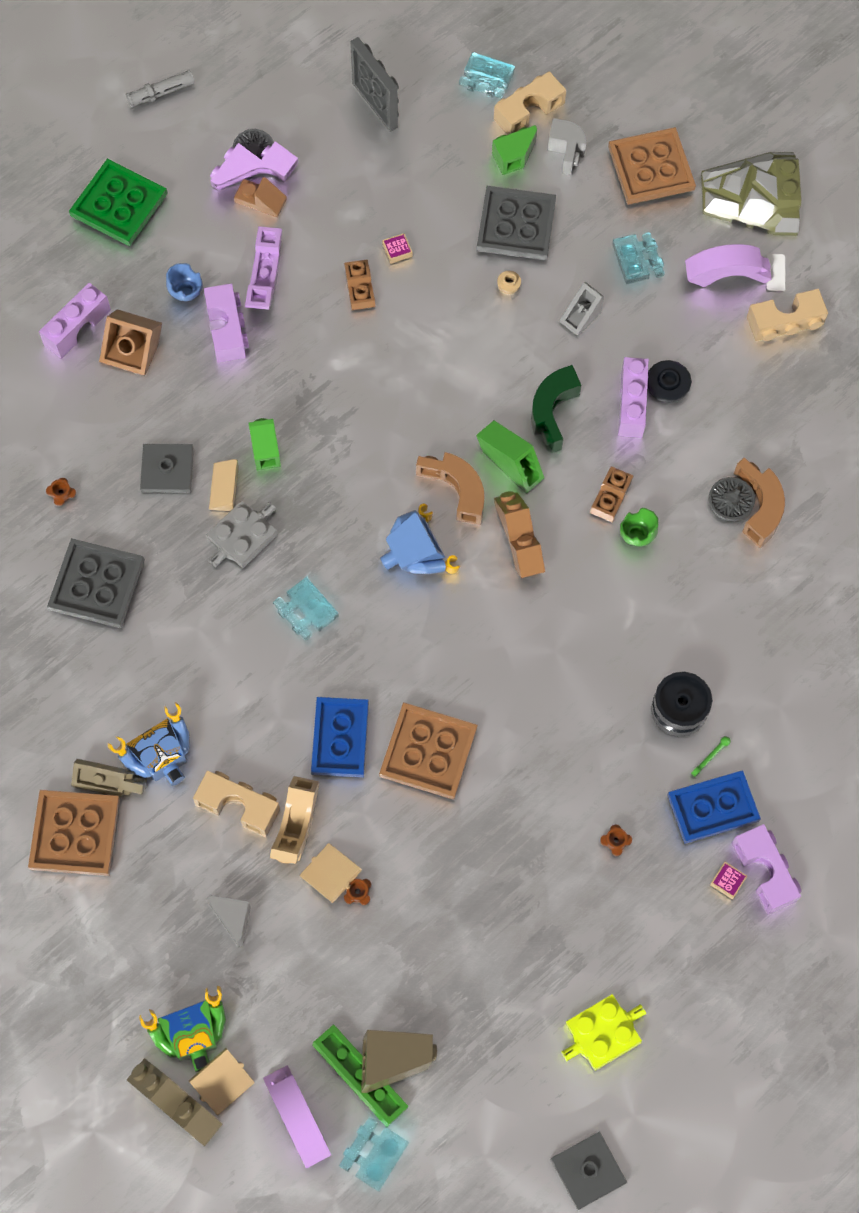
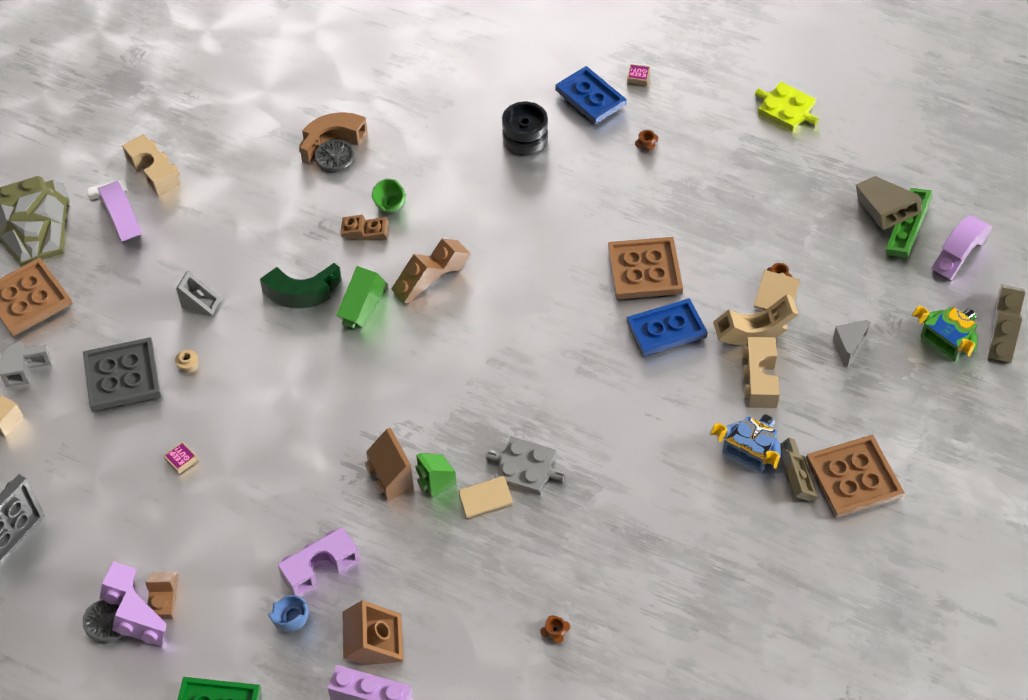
camera: 110 degrees left, 15 degrees down
dark grey plate [47,538,145,629] -> none
dark grey plate [140,444,193,493] -> none
tan piece [189,1048,255,1116] -> none
lavender slope [245,226,282,310] -> none
clear light blue plate [273,577,339,640] -> none
clear light blue plate [339,1117,409,1192] -> none
medium nougat slope [344,259,375,310] -> none
medium blue torso [380,503,460,574] -> none
medium nougat arch [416,452,484,525] -> none
bright green slope [492,125,537,175] -> none
dark grey plate [550,1131,627,1211] -> none
clear light blue plate [612,232,665,284] -> none
lavender arch [618,357,649,438] -> none
black wheel [647,360,692,403] -> none
bright green hinge [691,736,731,777] -> none
lavender arch [732,824,801,915] -> none
none -> medium nougat slope [365,427,414,501]

